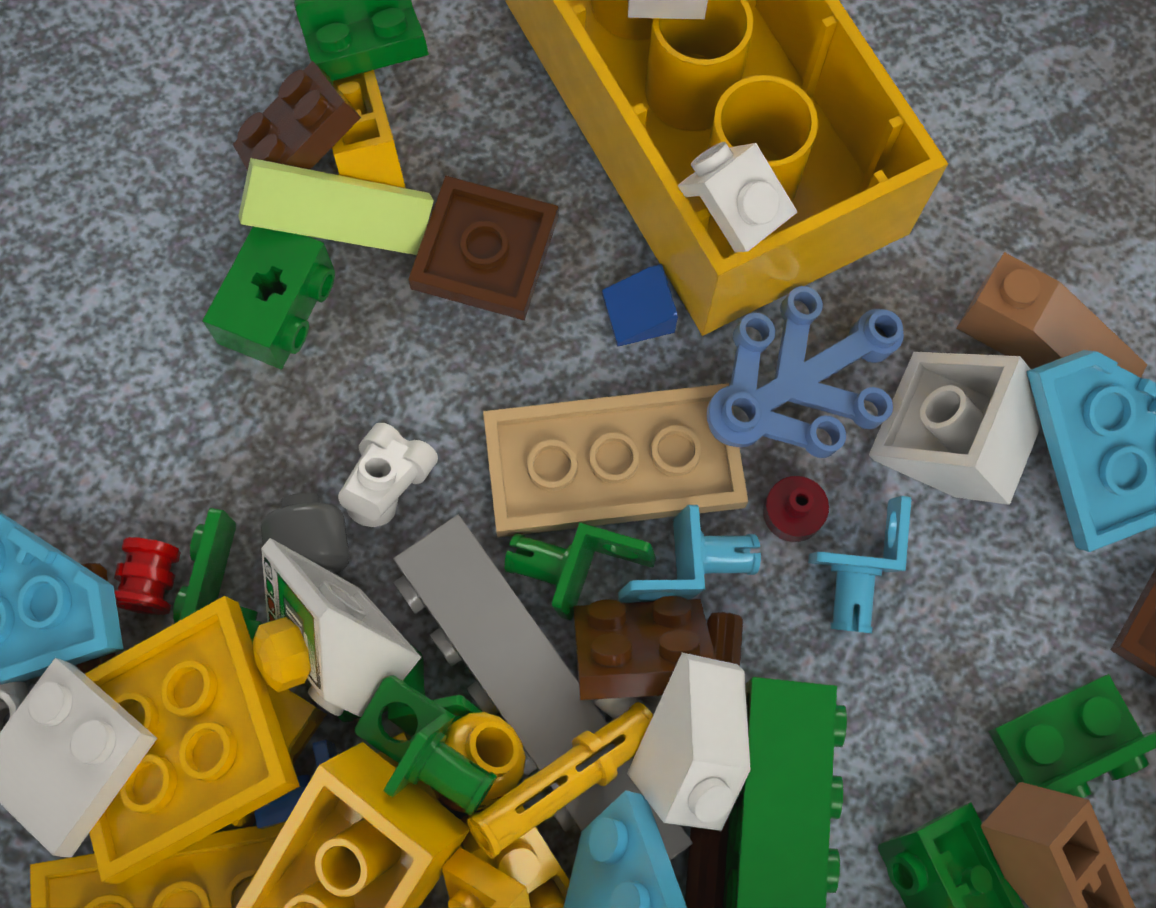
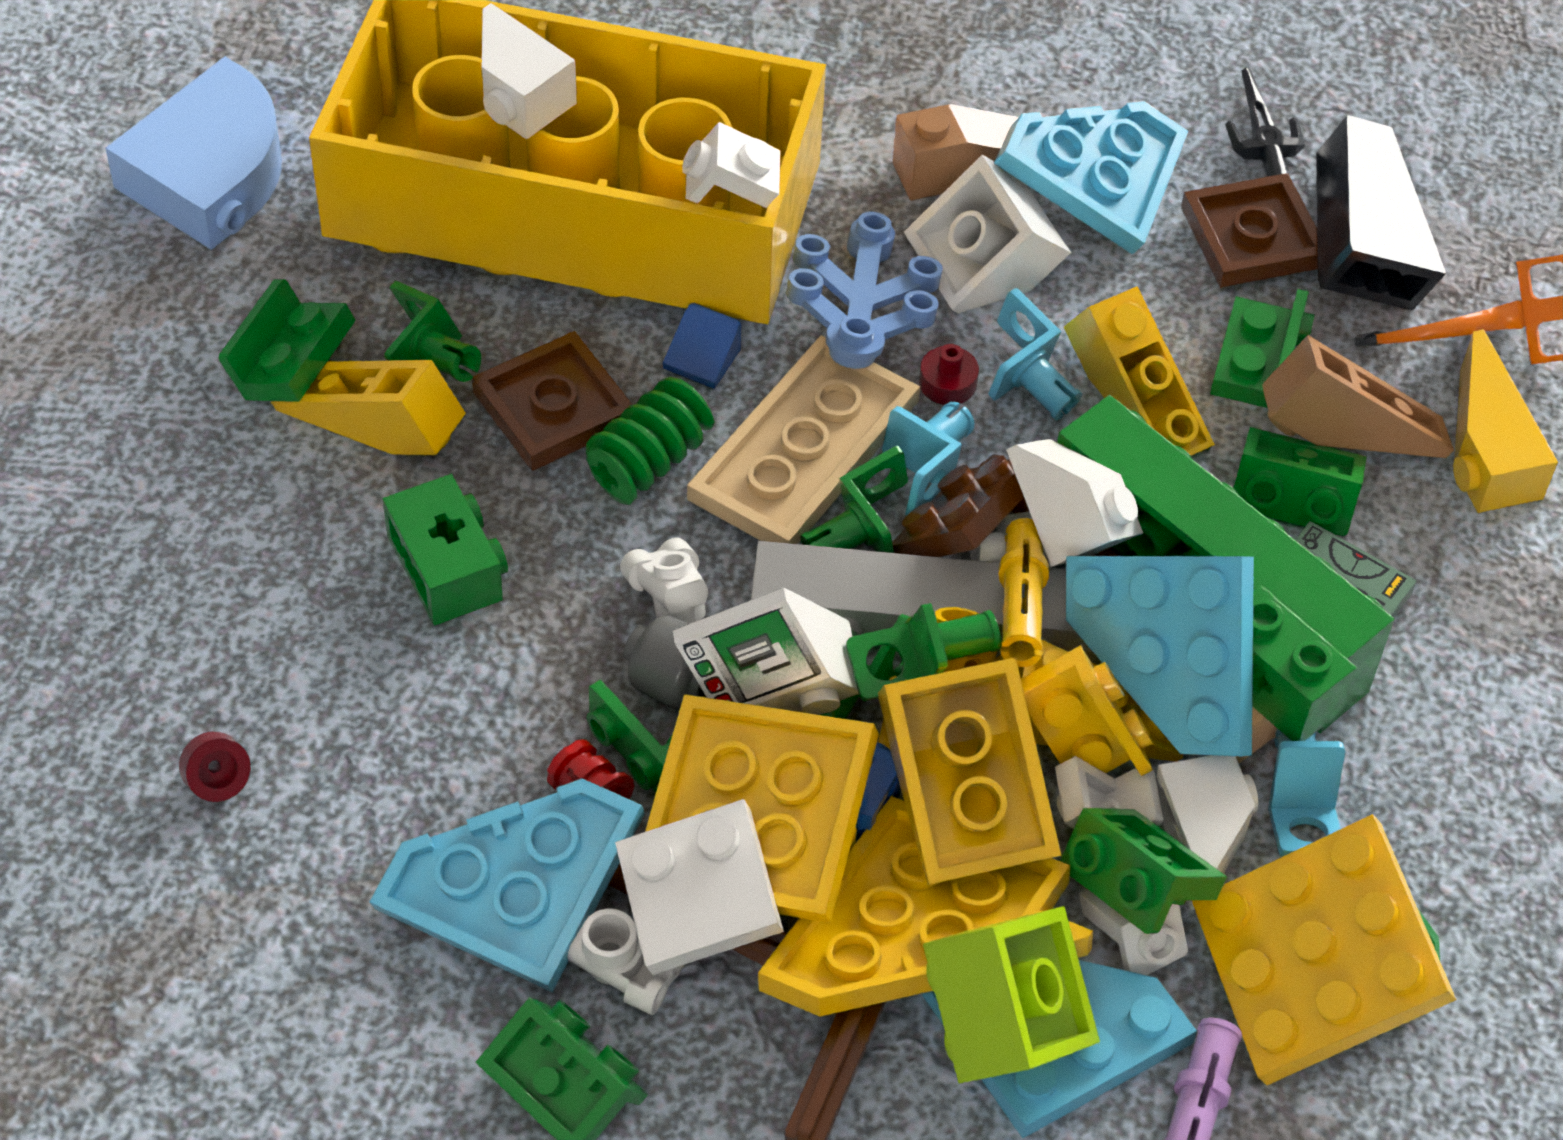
camera: 50 degrees left, 20 degrees down
reddish brown plate [233,61,361,171] -> none
yellowish green tile [238,158,434,255] -> none
yellow tile [252,617,311,692] -> none
none -> green bracket [384,280,481,382]
none -> green piece [586,377,715,505]
none -> yellow slope [1064,286,1215,456]

